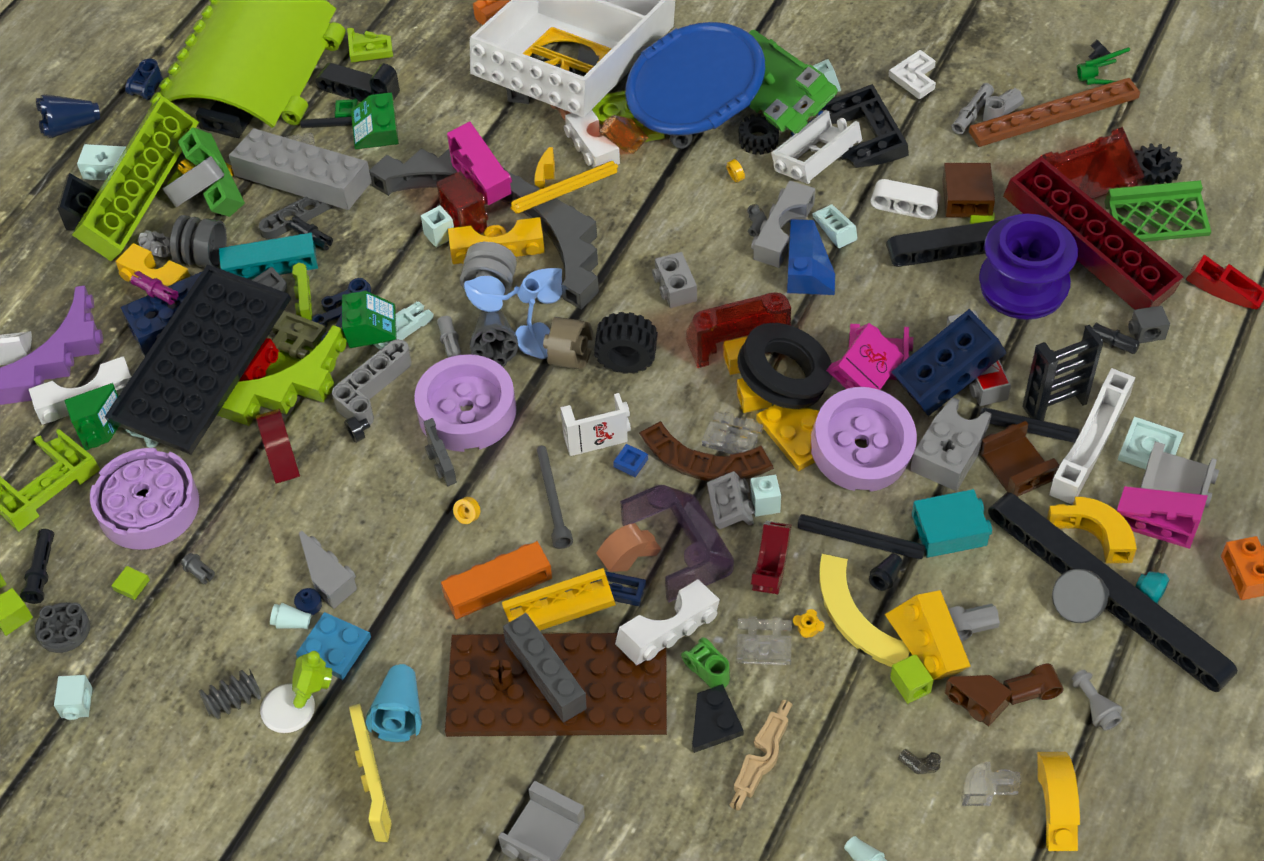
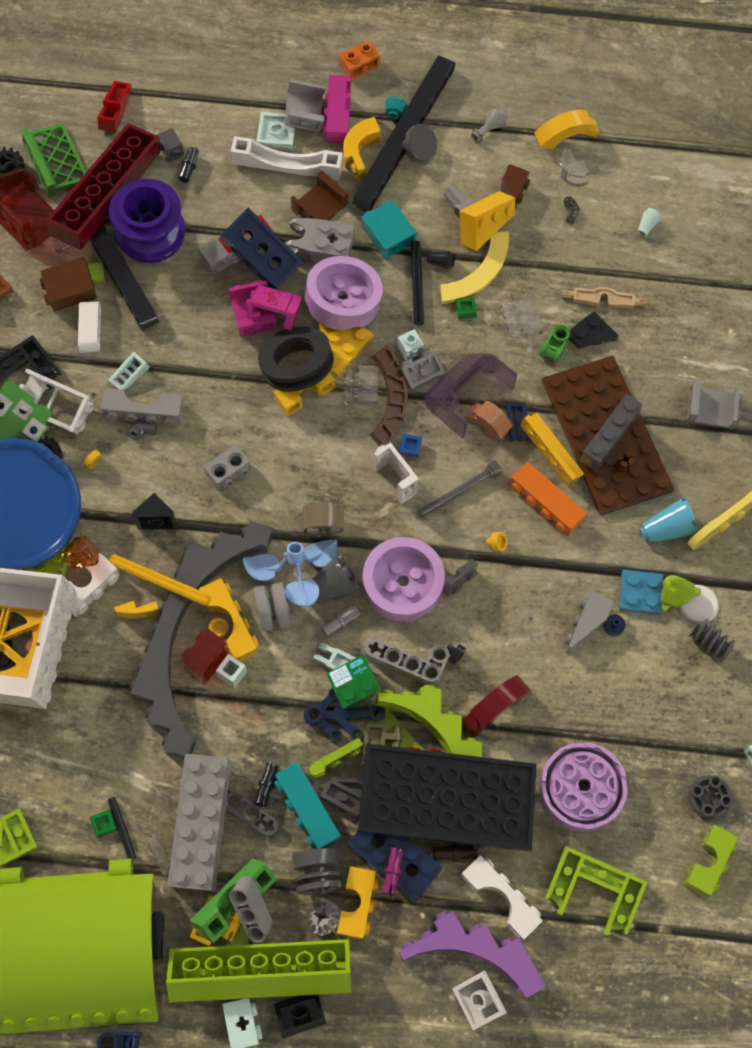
camera: 115 degrees left, 15 degrees up
black pin [20,529,55,604] -> none
green slope [64,383,119,450] -> none
lime tile [111,566,150,600] -> none
dark grey pin [181,553,215,584] -> none
light aqua cone [270,603,311,629] -> none
black beam [315,63,400,102] -> none
green slope [351,93,399,150] -> none
dark pink wedge [447,121,512,206] -> none
black tyre [594,312,658,374] -> none
white arch [615,579,720,665] -> none
clear red windscreen [686,292,791,368] -> none
dark red arch [751,520,792,595] -> none
blue wedge [787,219,835,295] -> none
yellow plate [793,609,825,638] -> none
lime panel [890,655,933,704] -> none
black axle [979,407,1079,443] -> none
reddish brown piece [1003,663,1064,705] -> none
black fence [1022,324,1103,421] -> none
none -> black slope [133,493,178,530]
none -> green tile [455,297,477,319]

